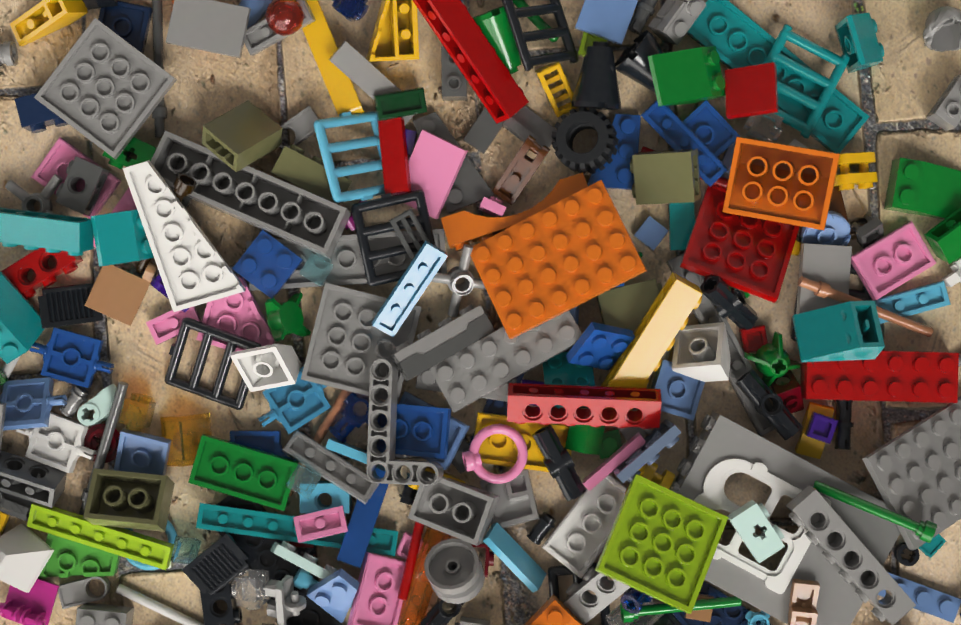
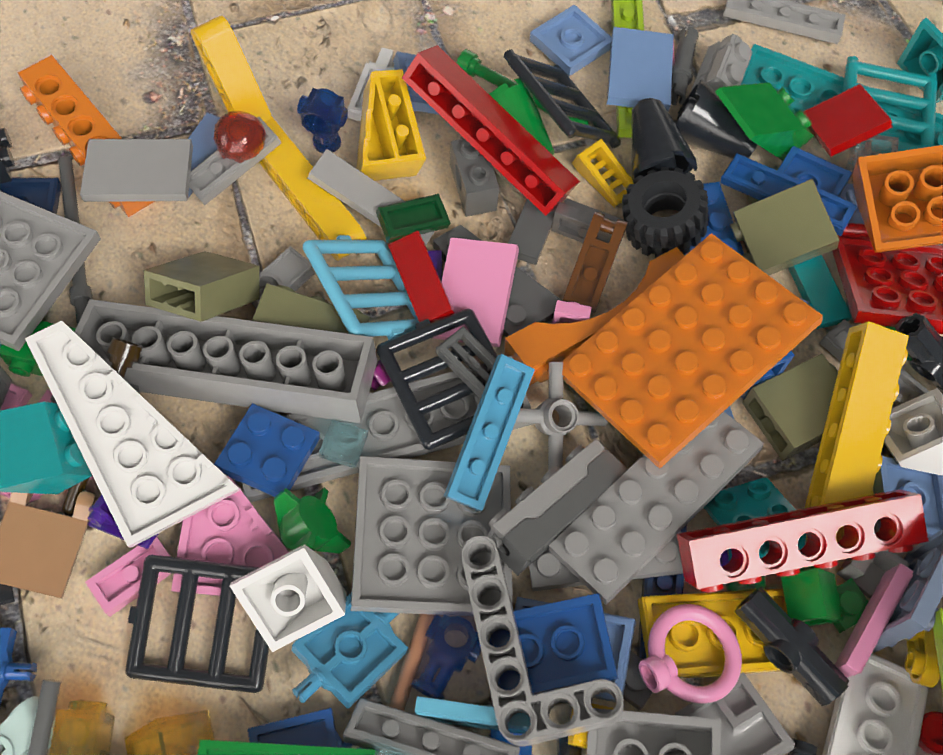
camera: 15 degrees left, 25 degrees down
blue plate [566,322,635,371] -> none

